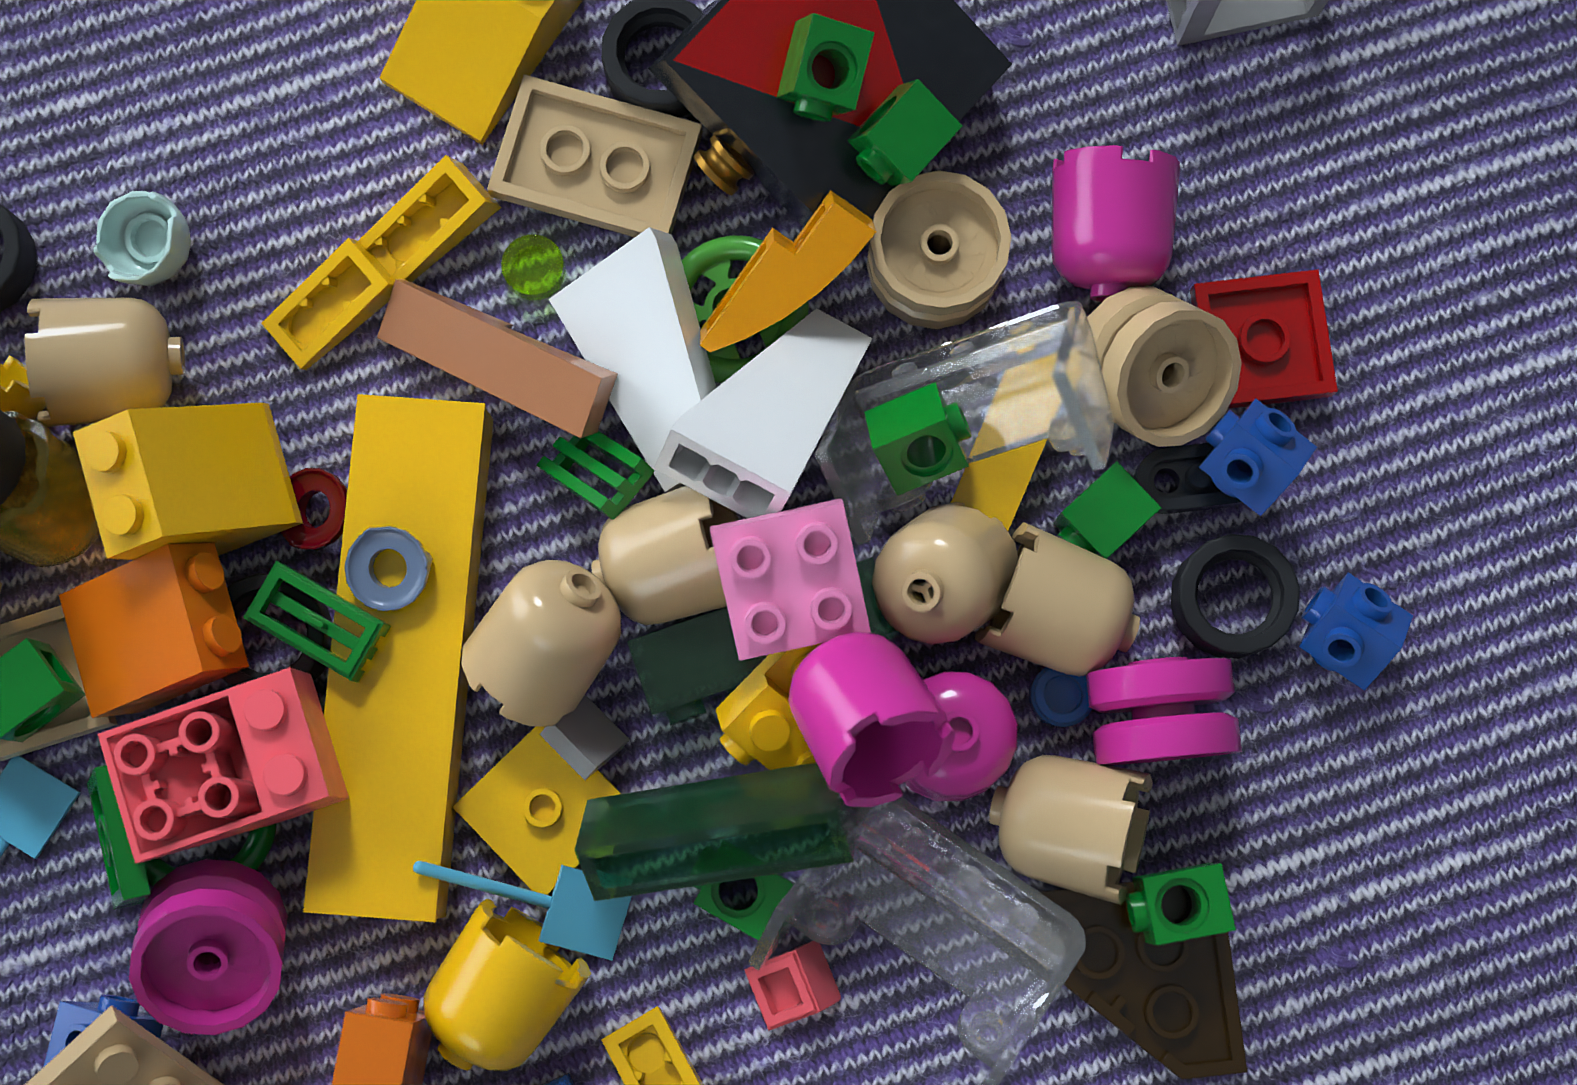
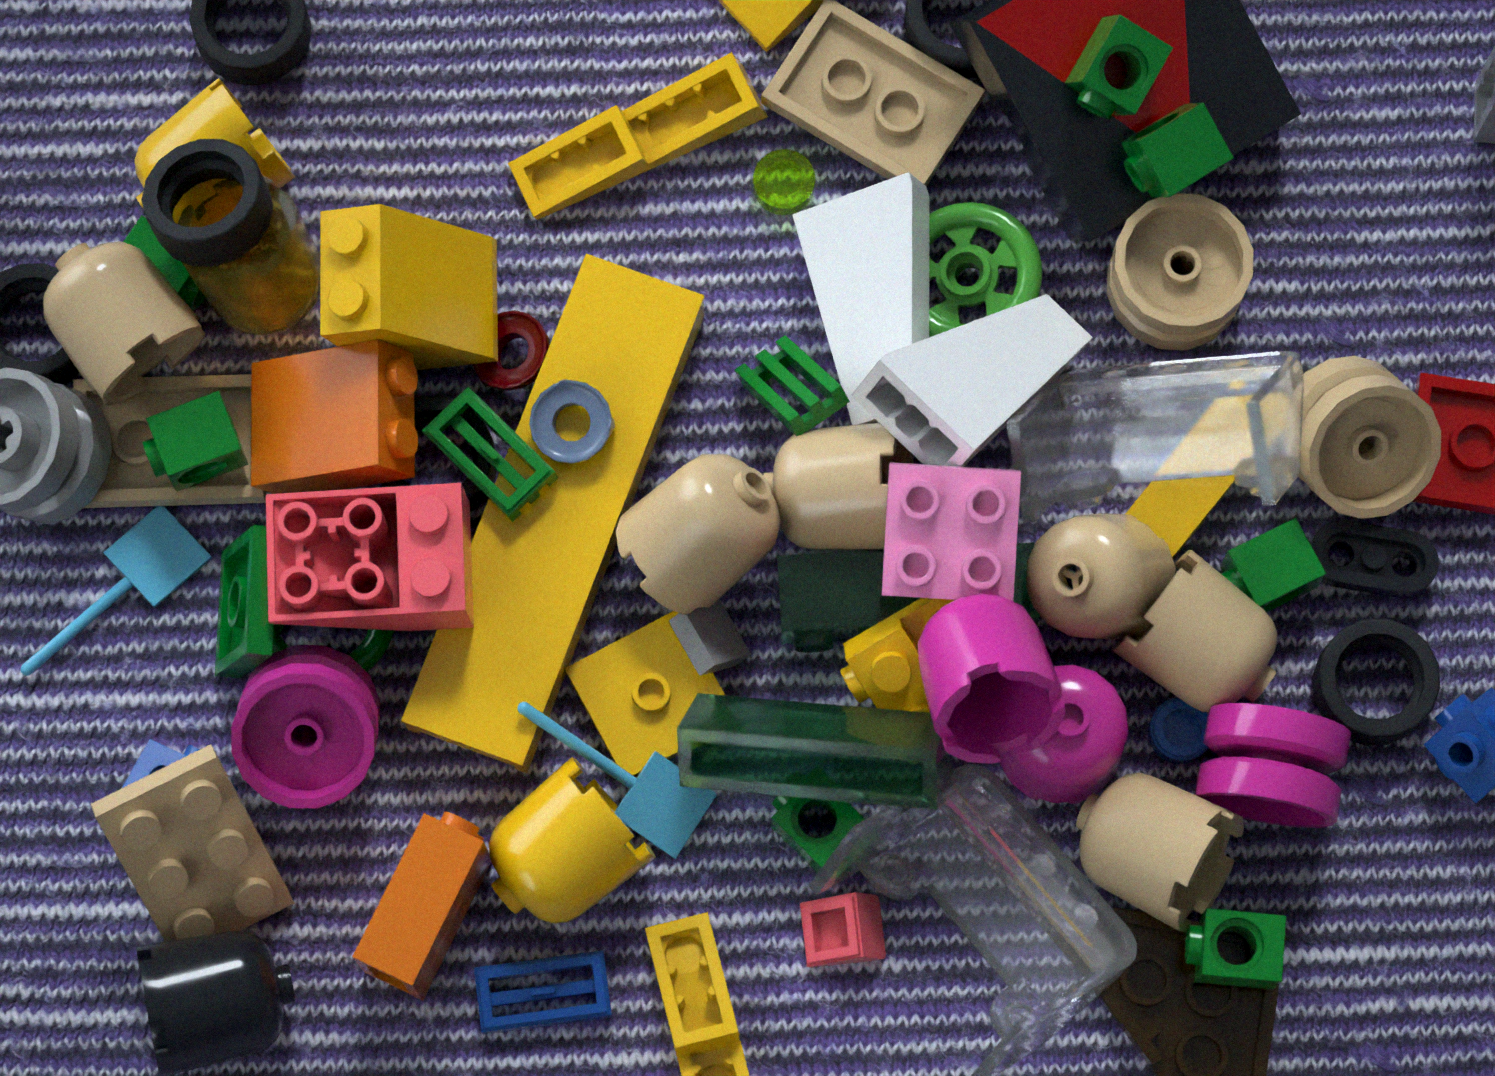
camera: 15 degrees right, 5 degrees down
tan cylinder [25,298,185,427] -> none
light aqua hair [93,191,191,286] -> none
nougat slope [377,279,618,438] -> none
pearl gold bush [694,135,755,196] -> none
light orange slope [700,190,876,353] -> none
green brick [864,382,972,496] -> none
dark pink cylinder [1051,145,1180,302] -> none
blue brick [1199,398,1317,517] -> none

